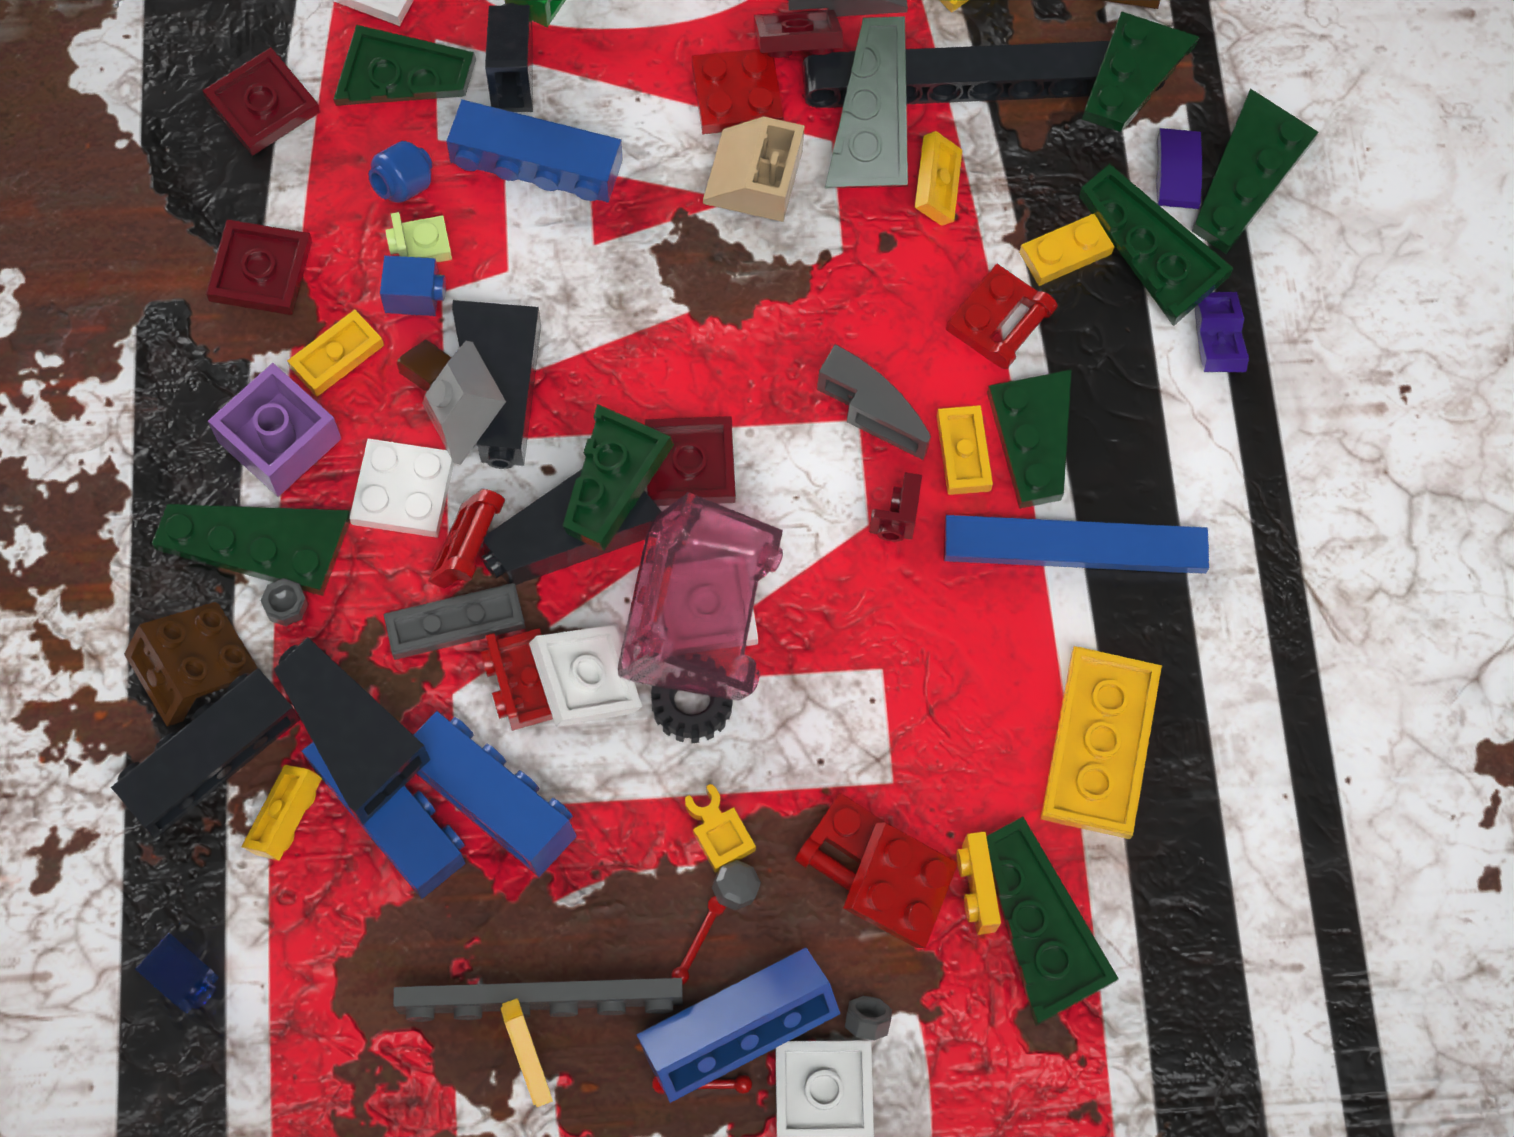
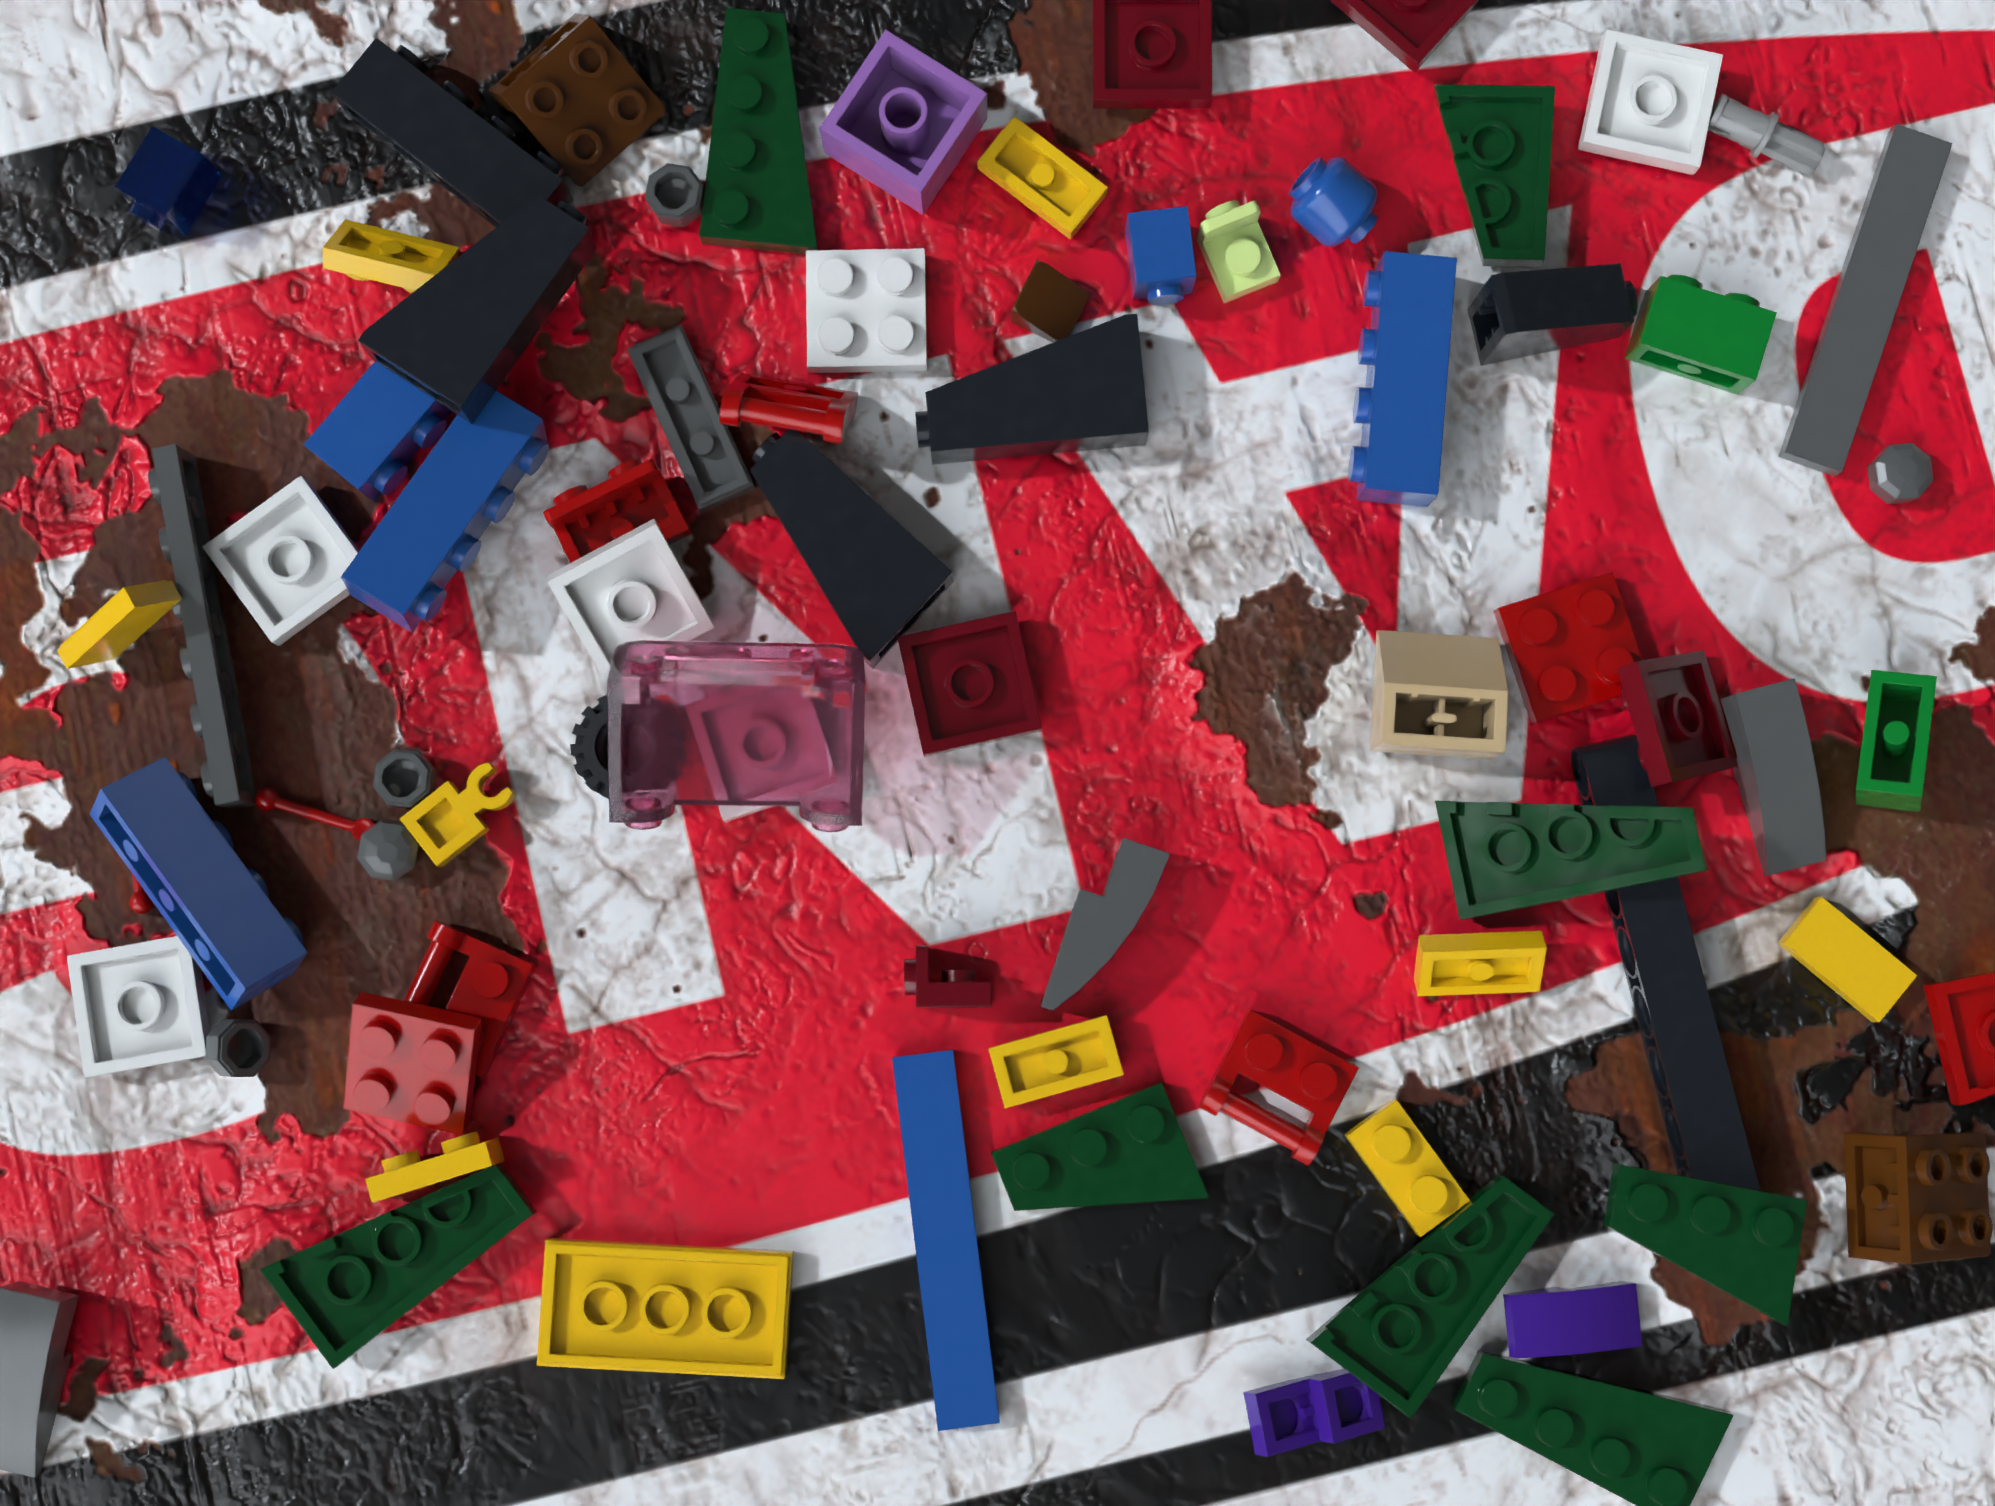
camera: 85 degrees right, 15 degrees up
light grey slope [422,341,506,465] -> none
dark green wing [563,404,674,552] -> none
none -> white plate [202,476,359,646]
none -> dark grey tile [373,749,437,808]

